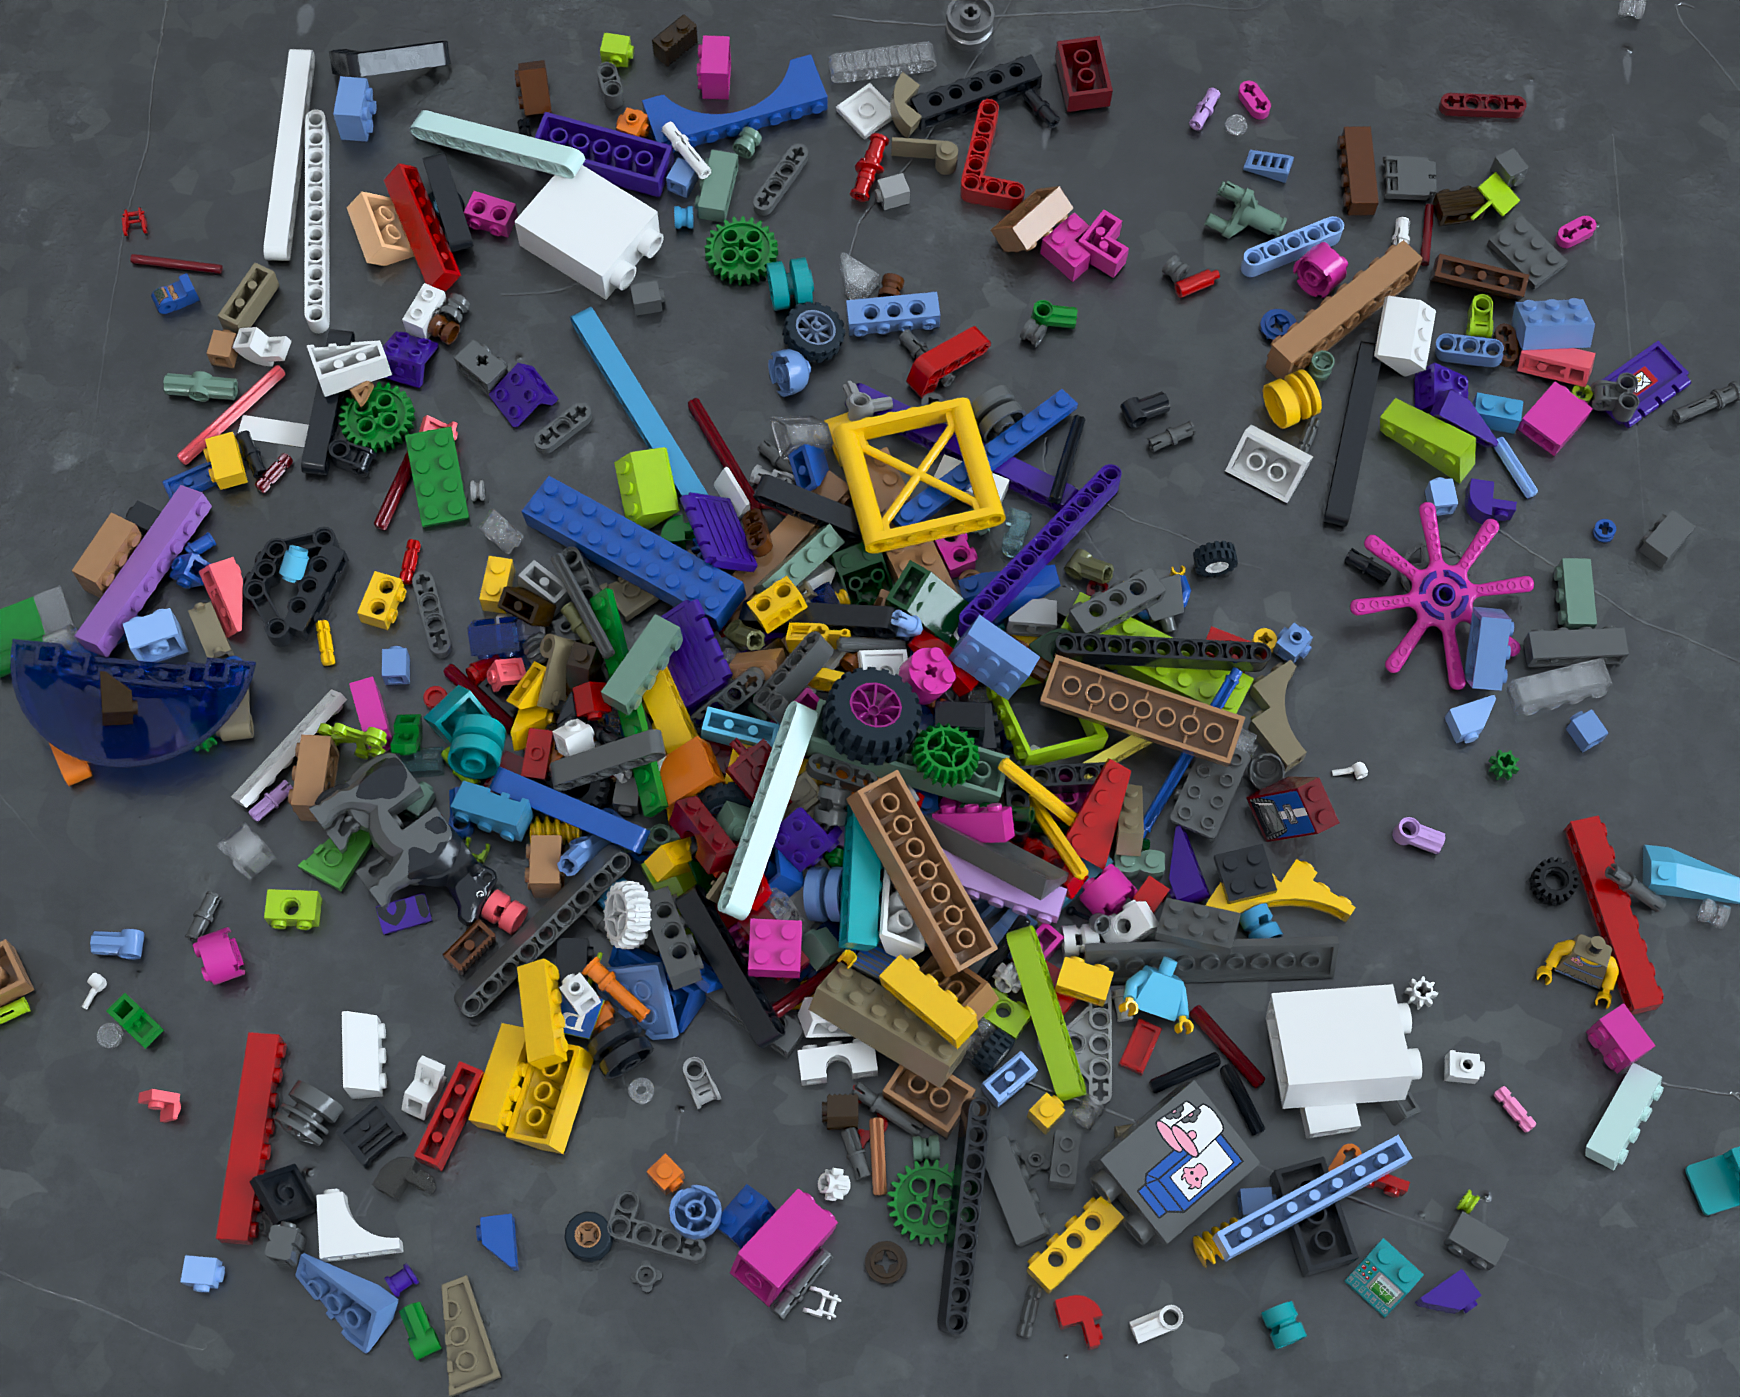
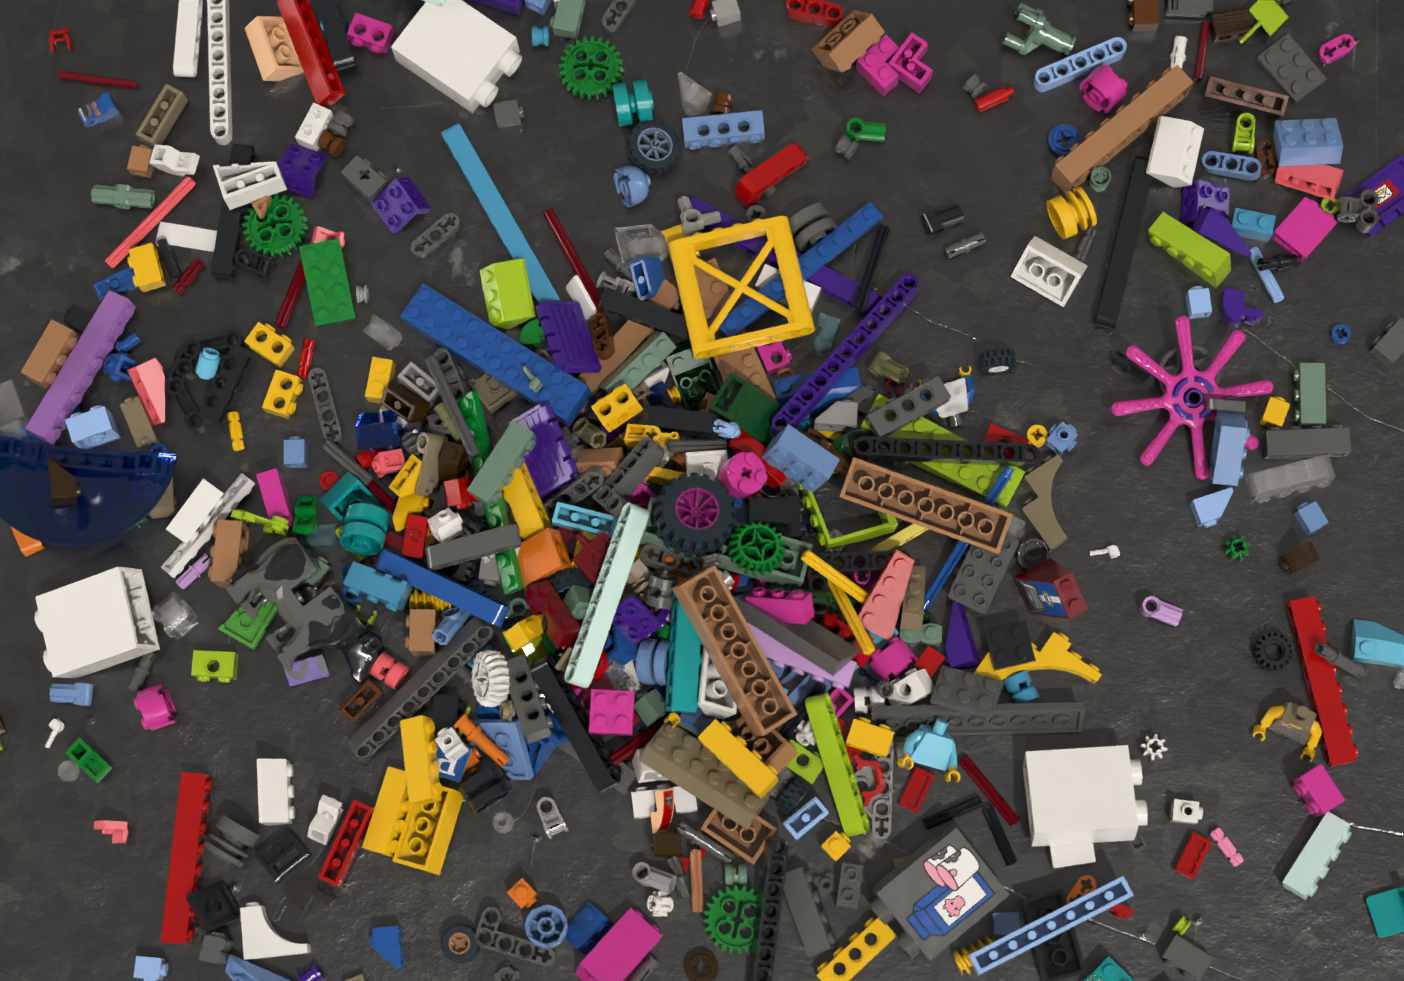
camera: 10 degrees right, 10 degrees up
none -> white brick [35,567,160,678]
none -> white slope [166,479,225,544]
none -> yellow brick [244,322,295,368]
none -> dark grey axle [323,440,373,486]
none -> dark tan plate [500,699,515,722]
none -> sand green hand [522,366,543,393]
none -> light grey piece [632,862,677,894]
none -> slope [650,787,674,834]
none -> dark grey bush [701,553,721,567]
none -> red helmet [853,754,885,806]
none -> red plate [1174,832,1212,880]
none -> dark grey beam [1206,398,1246,412]
none -> black pin [1257,254,1299,271]
none -> yellow brick [1259,396,1290,428]
none -> dark brown slope [1280,541,1320,577]

